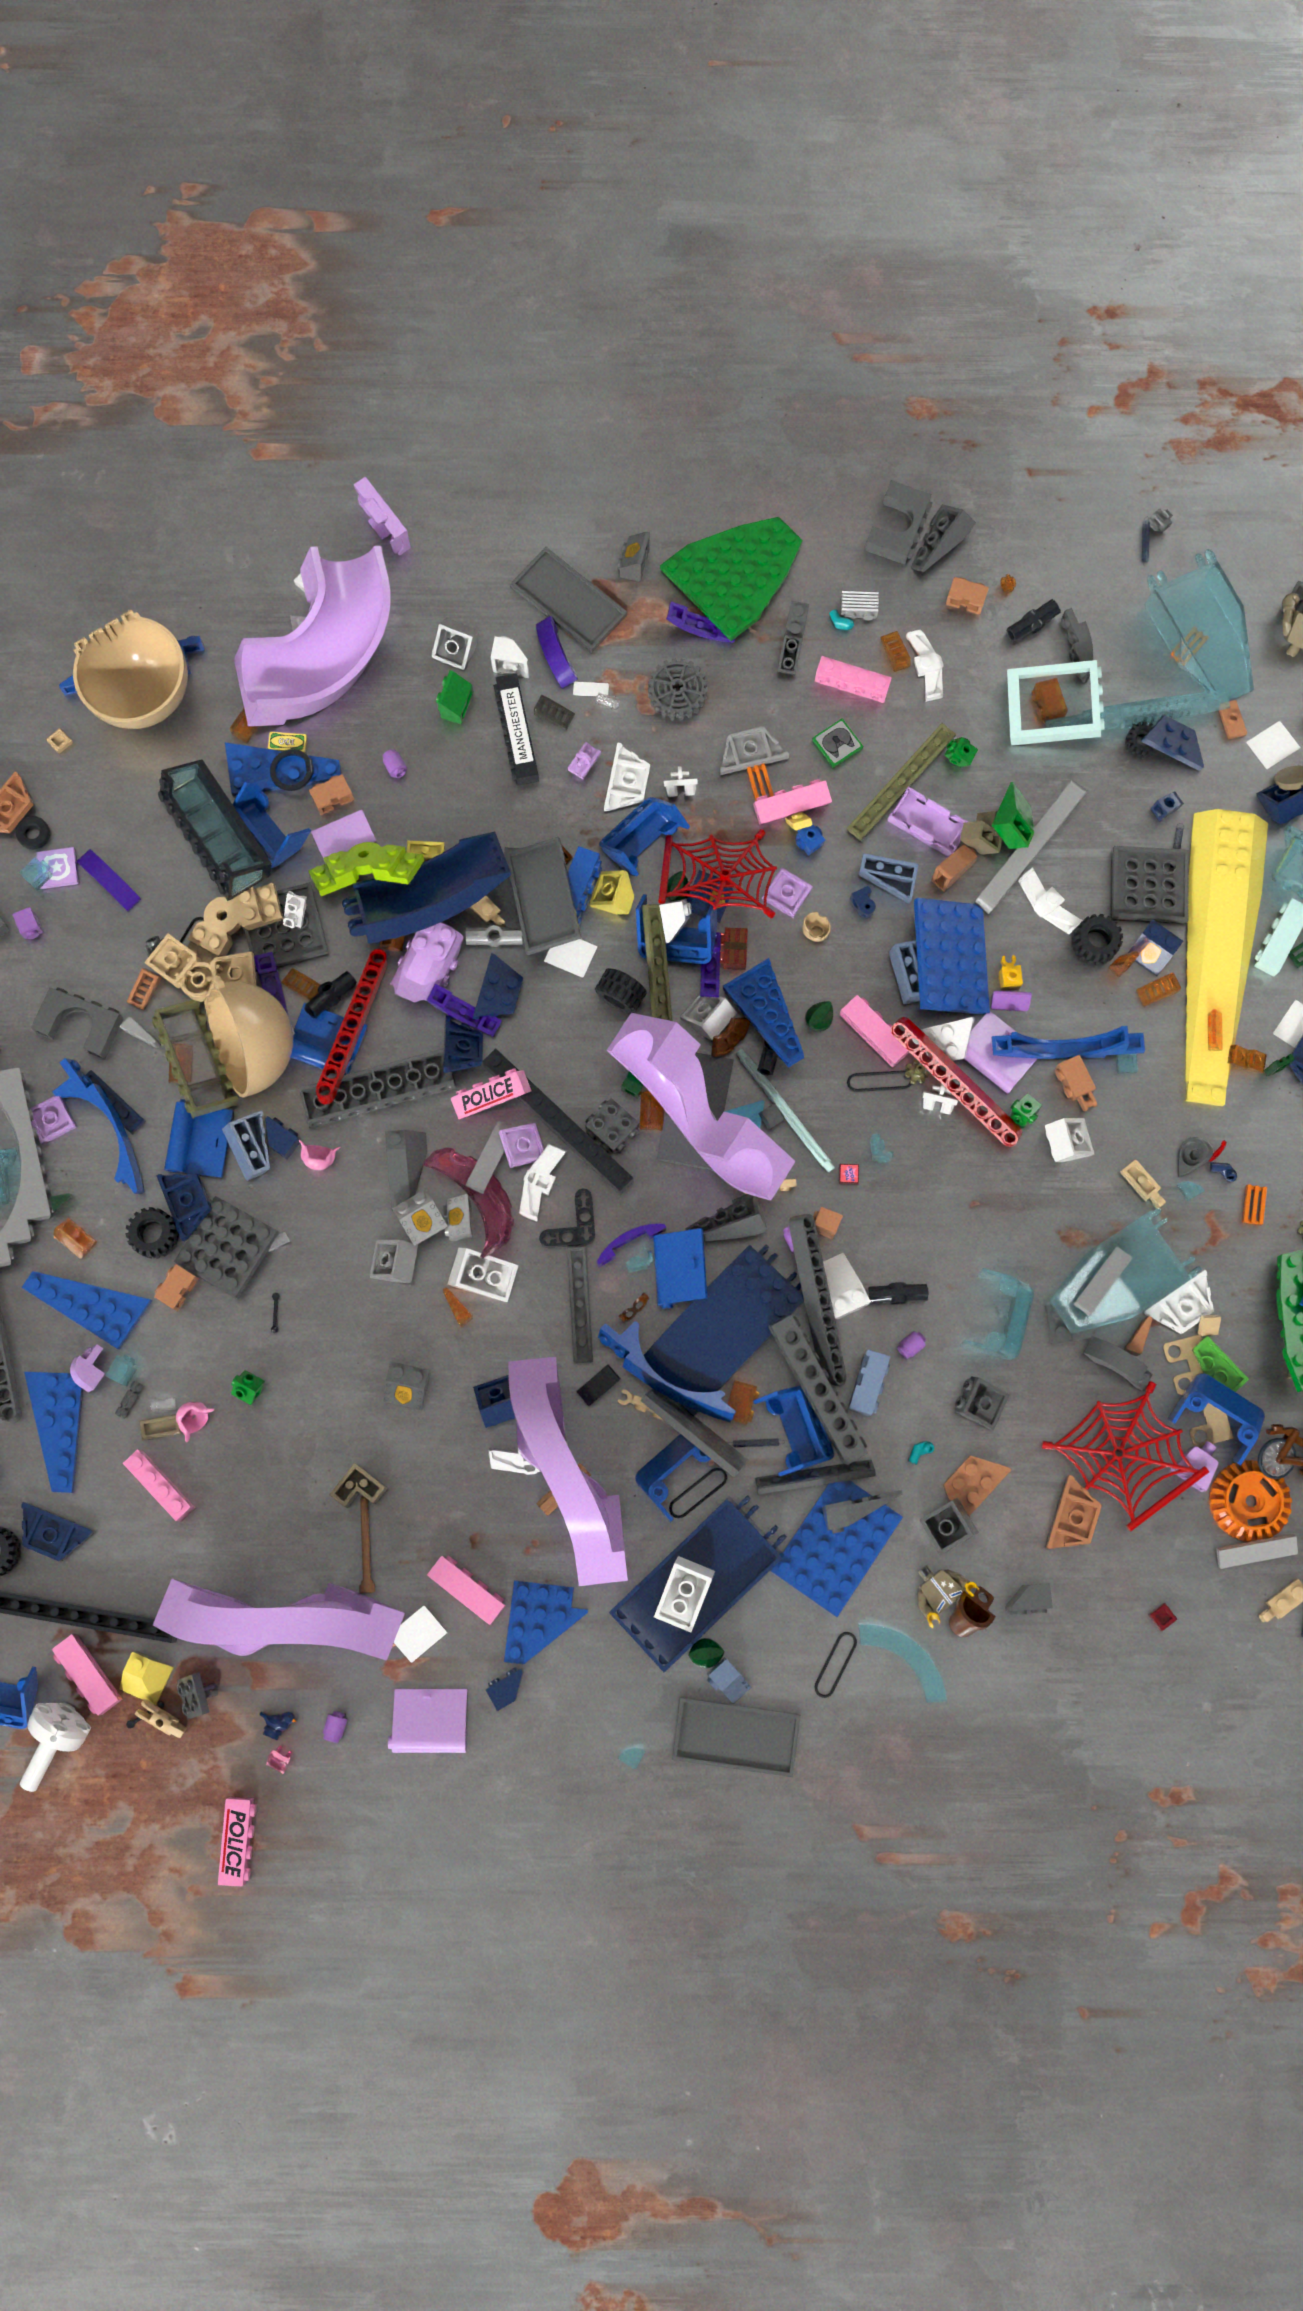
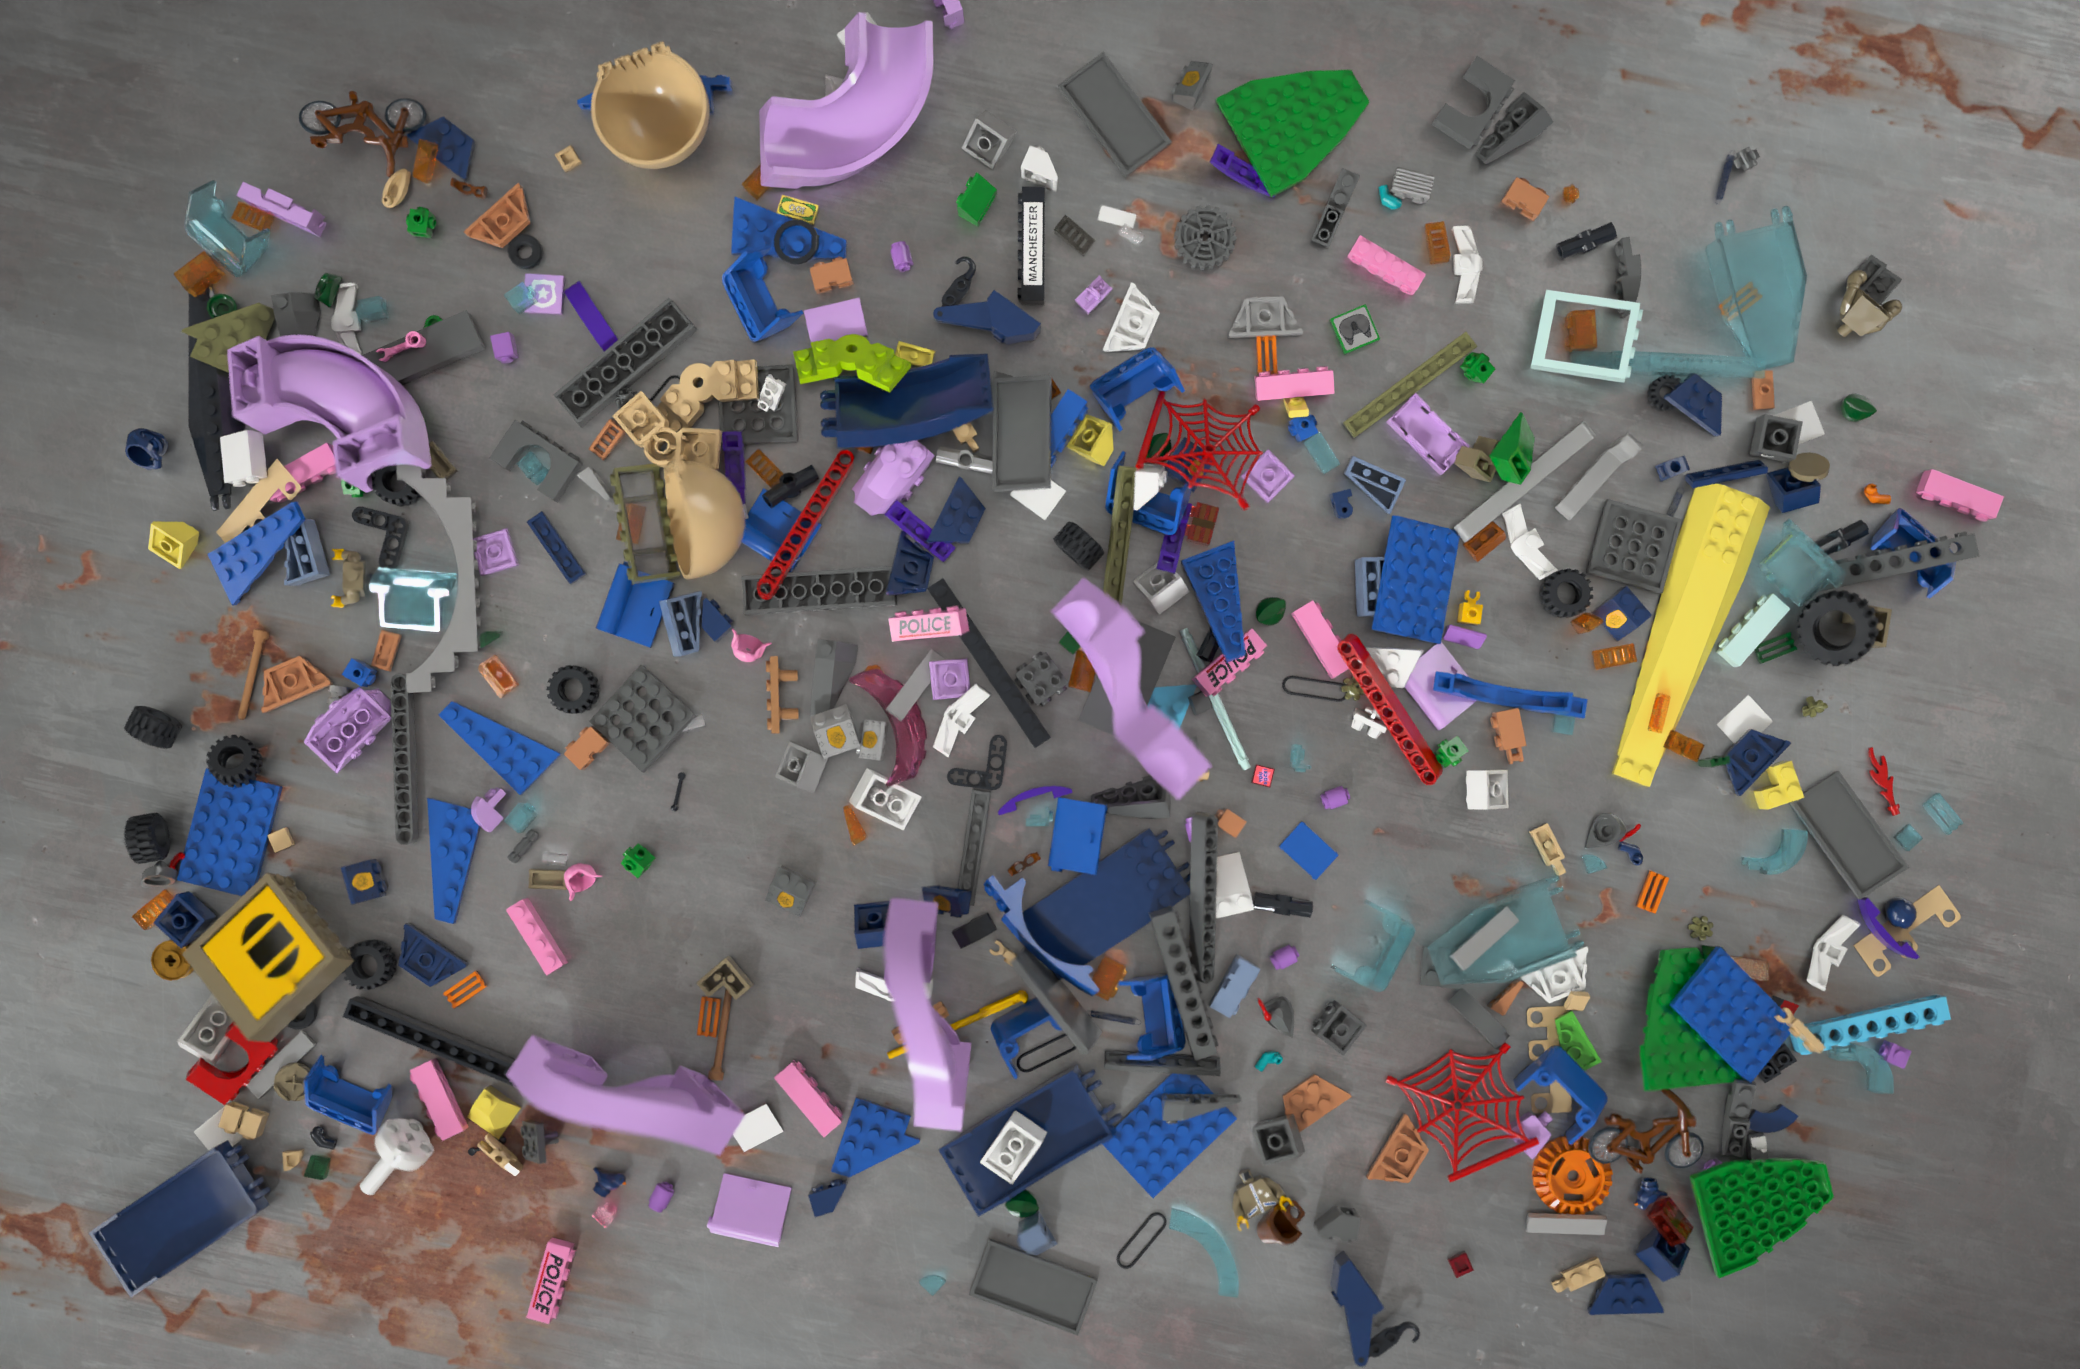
camera: 15 degrees right, 10 degrees up
blue slope [52,1058,144,1194] -> none
dark blue wing [156,1174,212,1241] -> none
window [158,759,272,901] -> none
dark purple slope [536,615,578,688] -> none
white hips [663,766,698,797] -> none
dark orange tile [711,1018,750,1057] -> none
tan hair [802,912,831,942] -> none
nougat slope [931,844,978,893] -> none
none -> orange tile [443,971,487,1009]
none -> clear light blue bracket [517,451,549,485]
none -> dark grey tile [553,298,697,427]
none -> orange tile [697,996,722,1038]
none -> medium nougat plate [766,656,798,734]
none -> yellow bar [887,990,1029,1059]
none -> dark blue slope [922,885,972,918]
none -> dark blue slope [933,257,1041,345]
none -> bright pink brick [1192,628,1267,697]
none -> dark grey piece [1257,996,1294,1038]
none -> blue piece [1279,821,1338,880]
none -> clear light blue tile [1303,432,1340,475]
none -> medium lavender brick [1320,786,1350,810]
none -> dark blue slope [1330,1251,1420,1367]
none -> dark orange slope [1463,521,1506,562]
none -> light grey beam [1554,433,1643,520]
none -> dark blue tile [1685,459,1768,488]
none -> dark grey brick [1750,414,1803,462]

